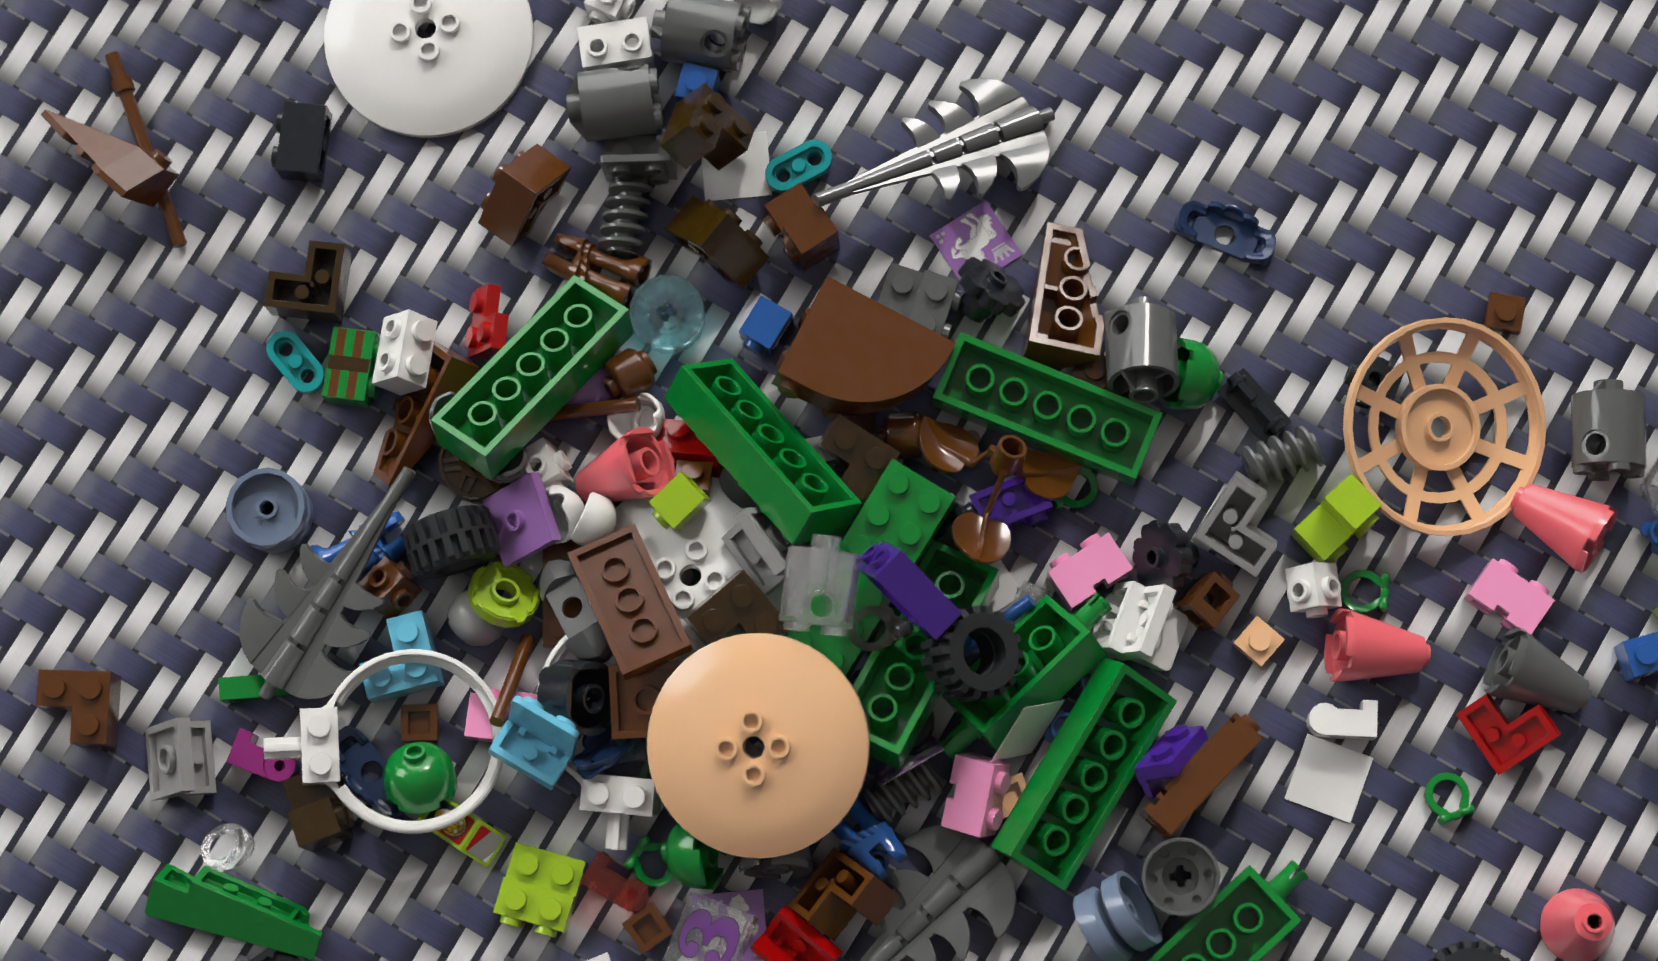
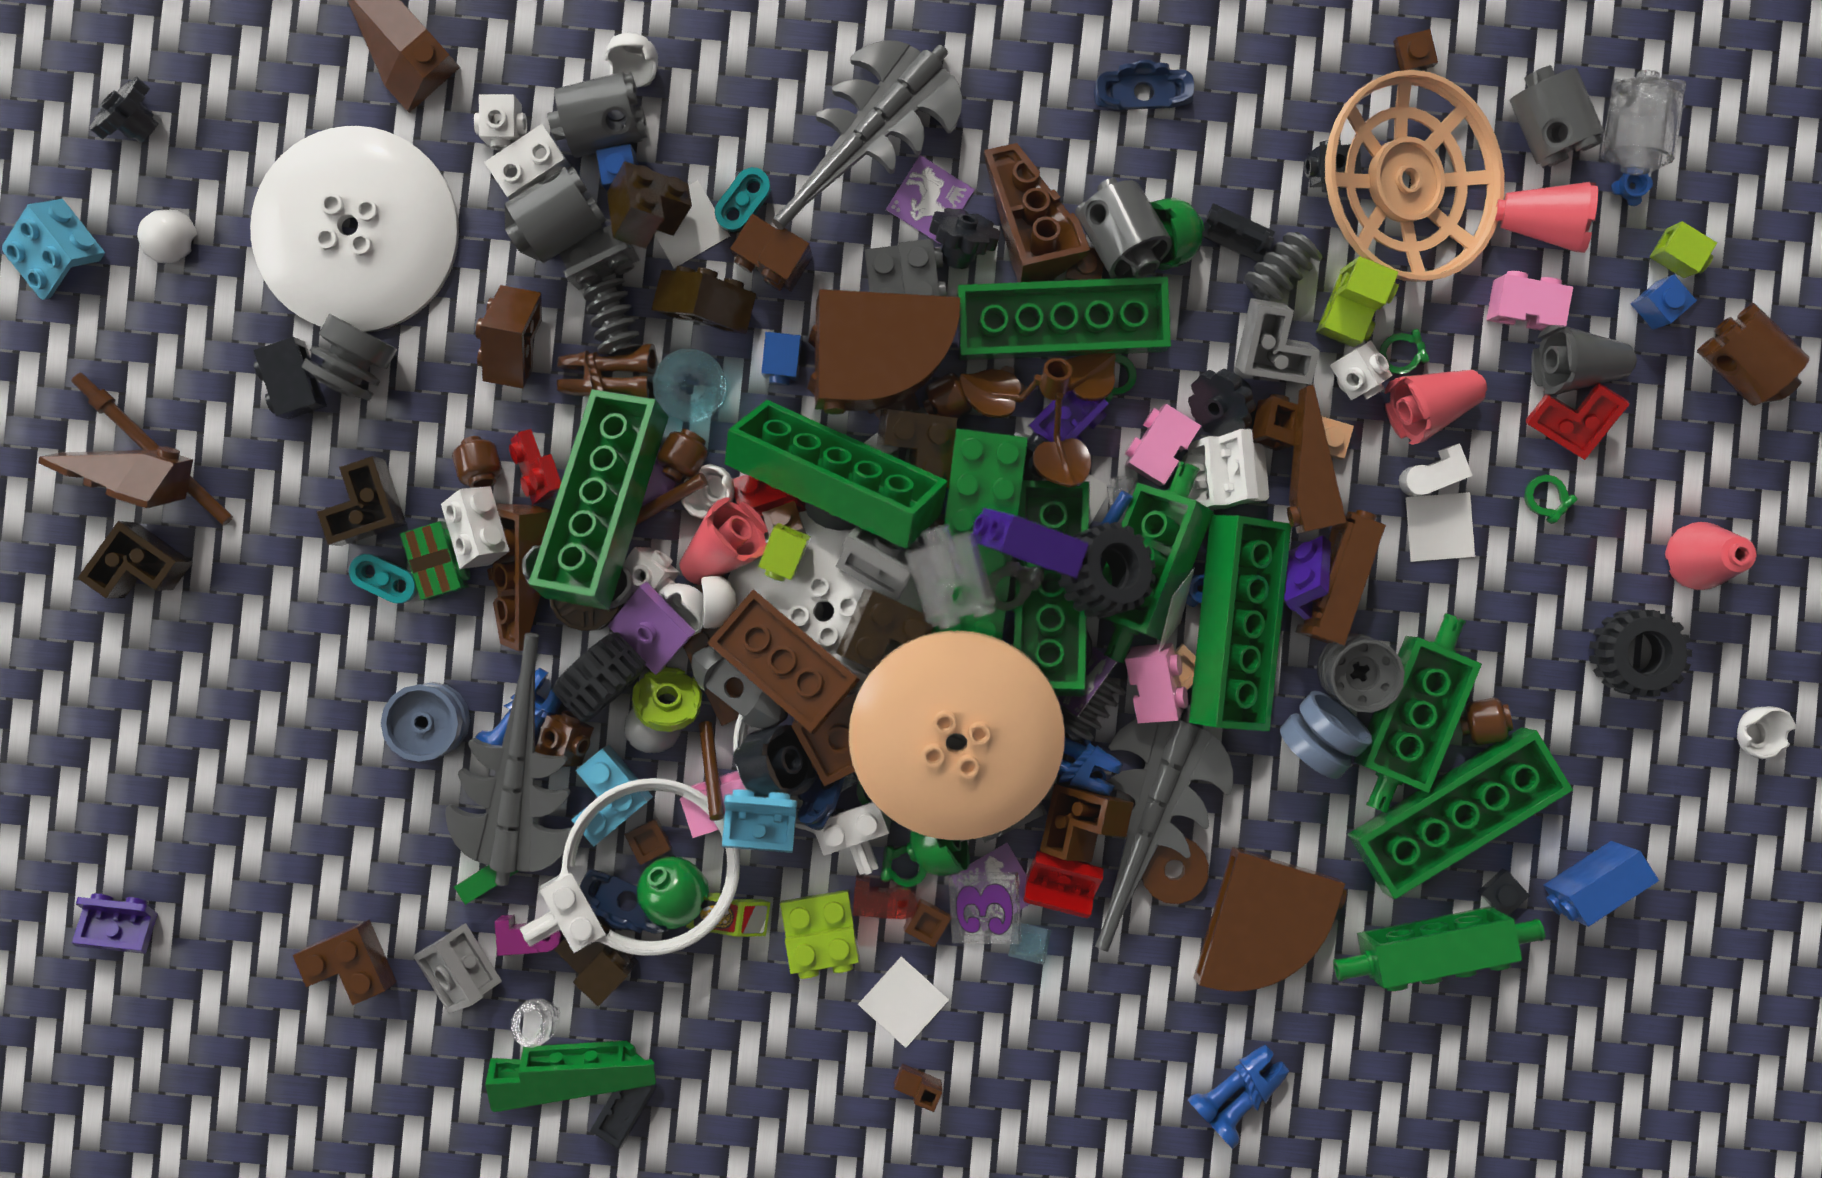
camera: 30 degrees left, 10 degrees up
none -> dark brown brick [78,521,193,599]
none -> dark grey wheel [301,314,397,401]
none -> reddish brown head [452,436,502,488]
none -> reddish brown wedge [1287,385,1346,534]

